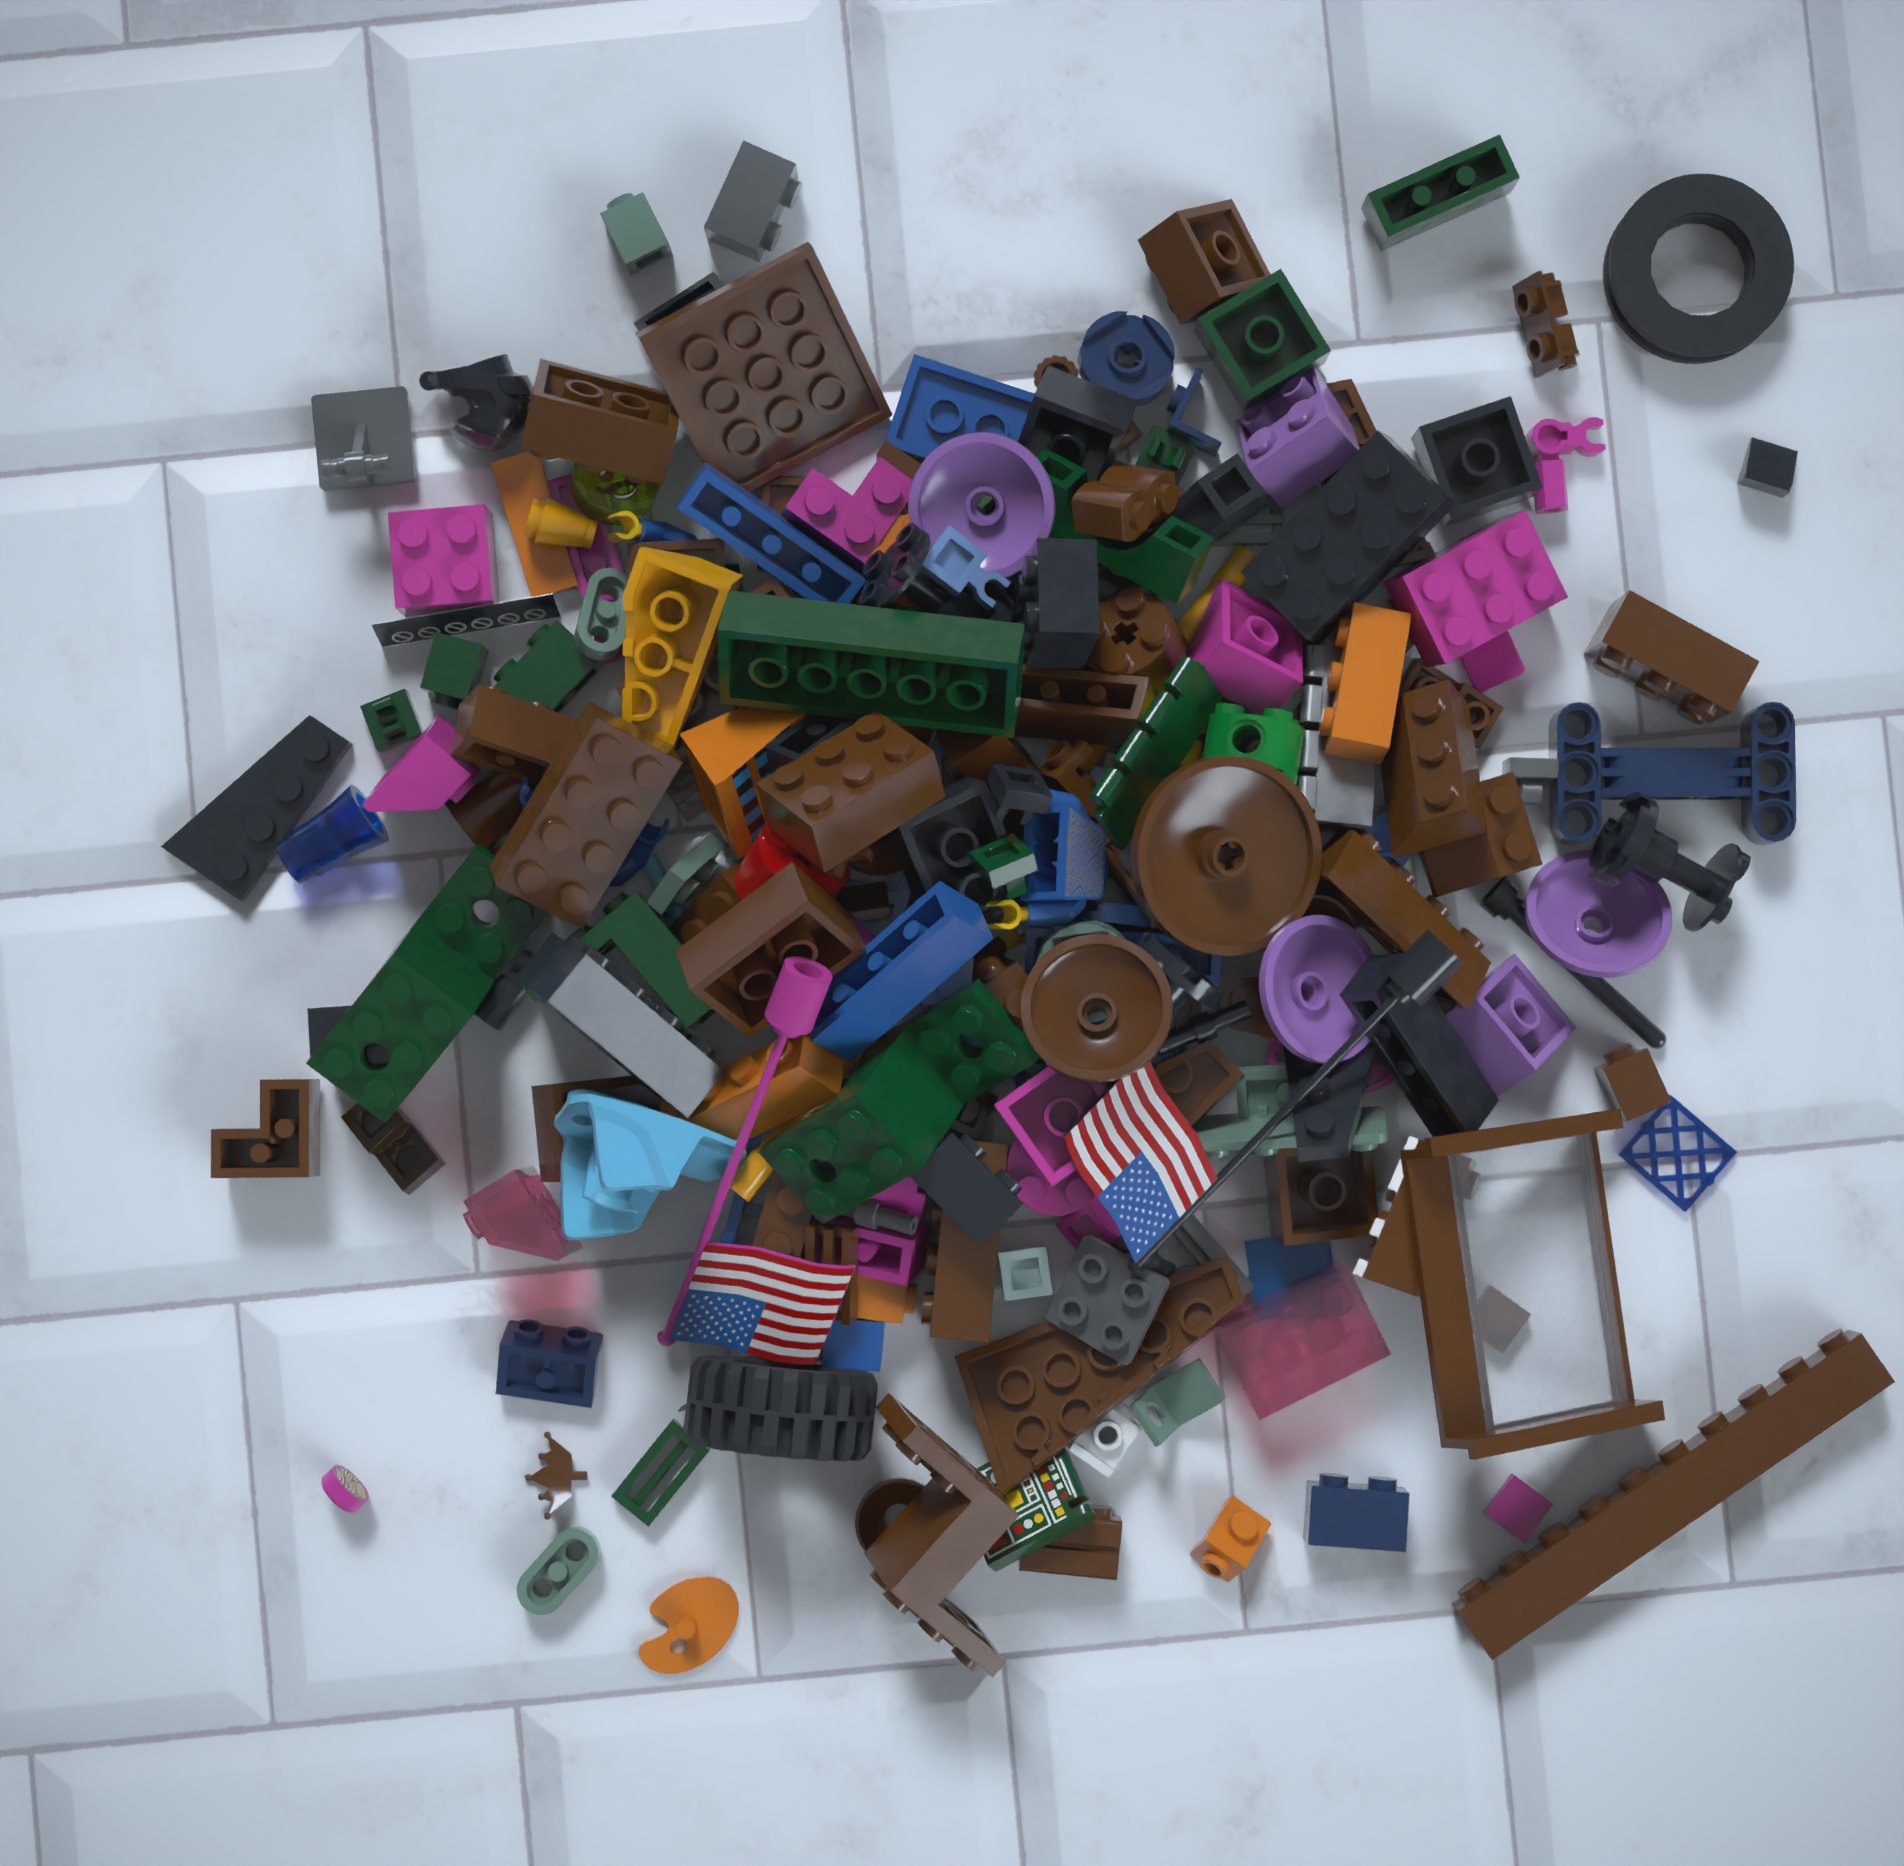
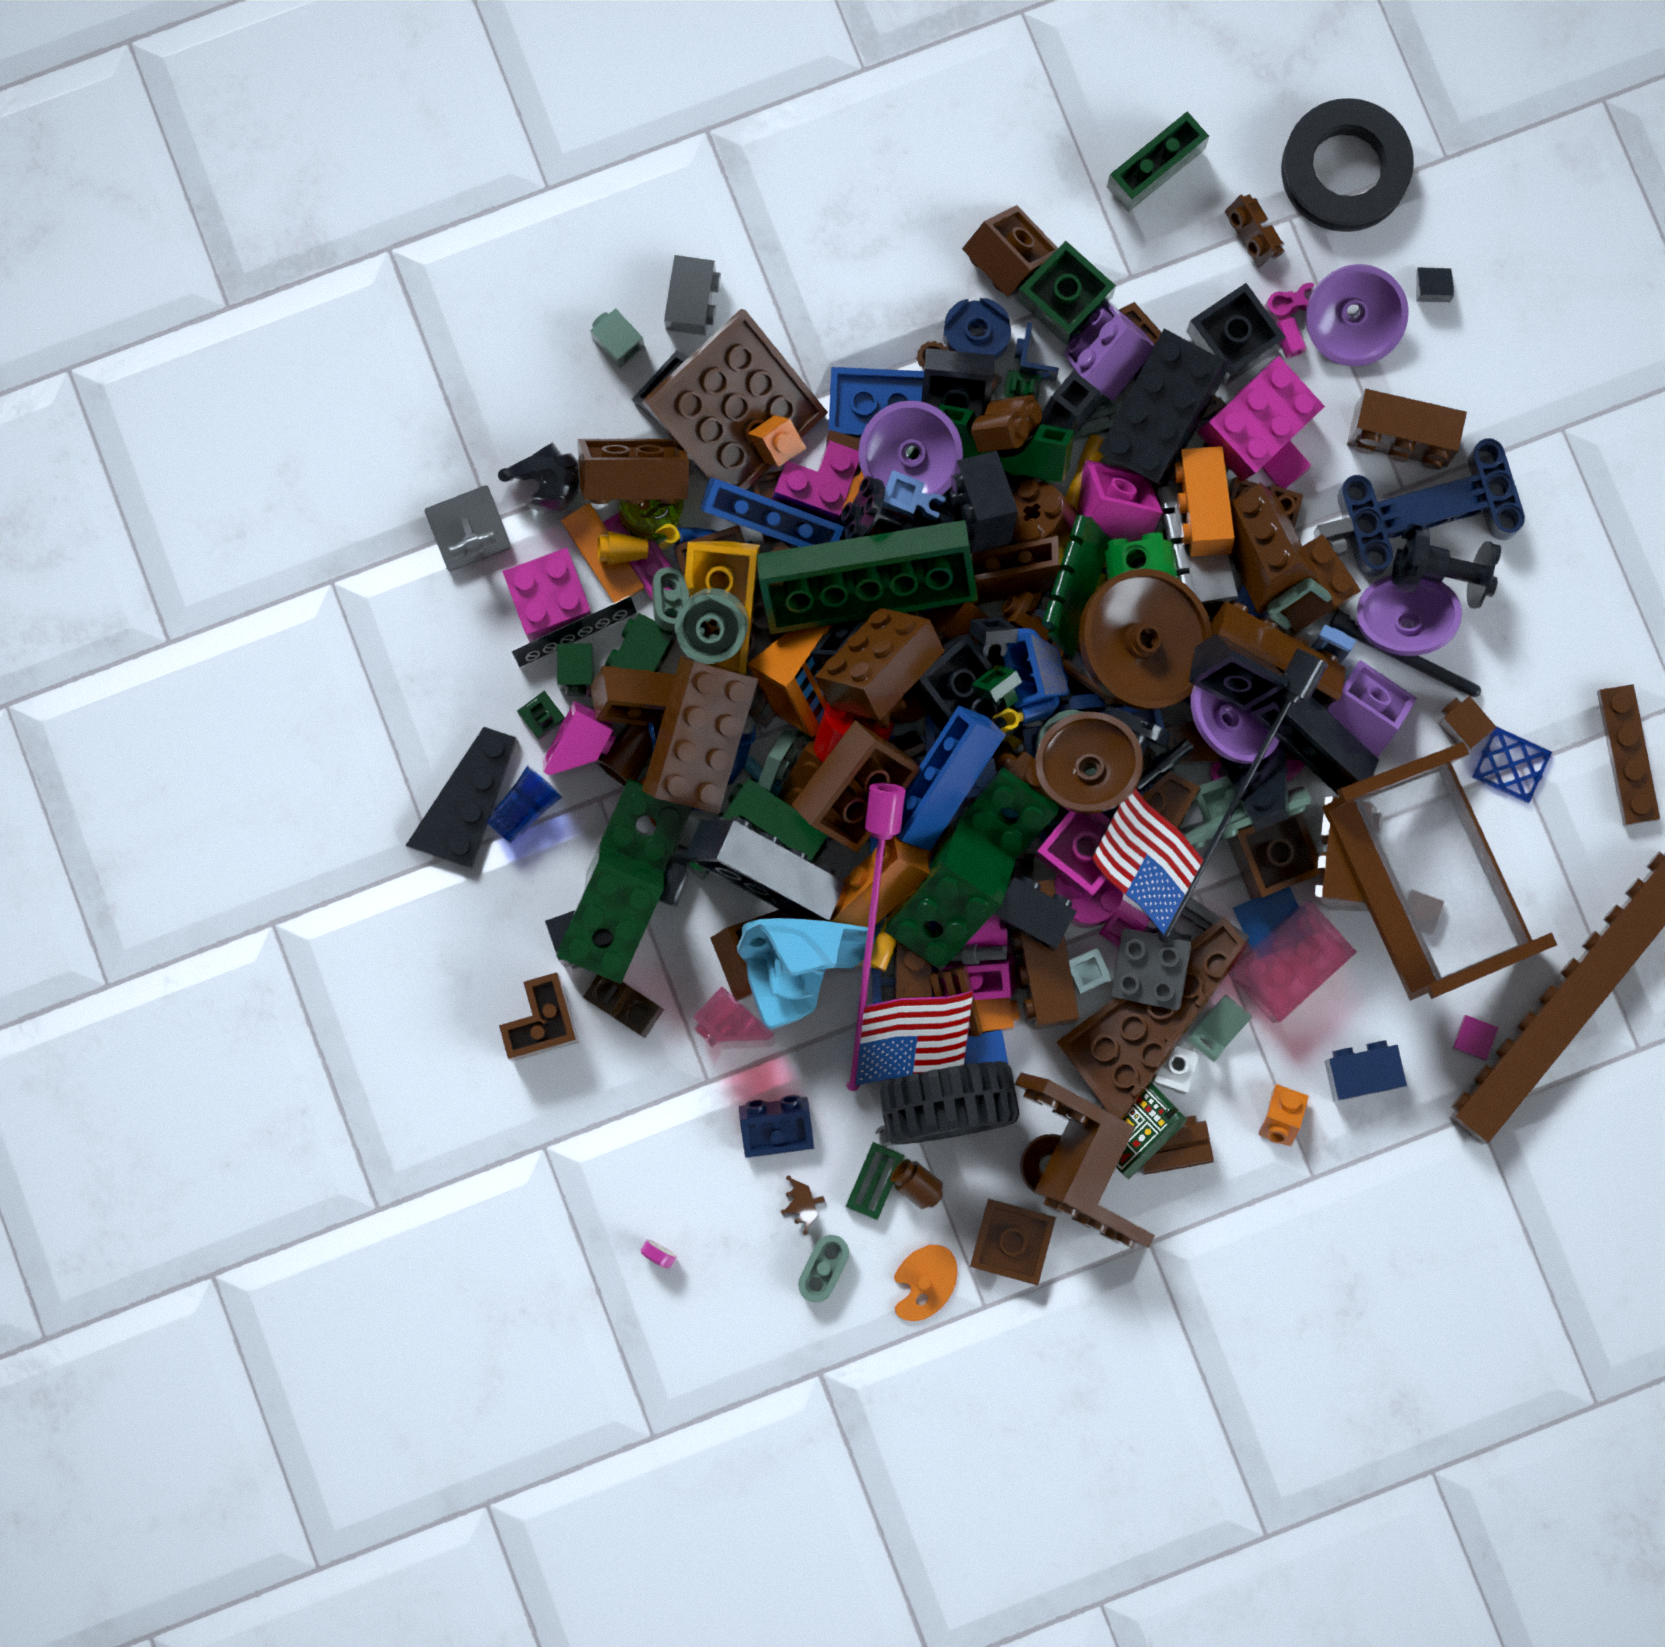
camera: 20 degrees left, 5 degrees down
none -> sand green brick [675,588,748,664]
none -> orange brick [748,415,806,467]
none -> reddish brown brick [890,1159,943,1209]
none -> reddish brown plate [969,1198,1056,1286]
none -> black slope [1189,634,1288,711]
none -> sand green piece [1267,578,1332,629]
none -> medium lavender dish [1306,264,1409,366]
none -> medium blue plate [1310,625,1356,663]
none -> reddish brown plate [1597,684,1660,826]

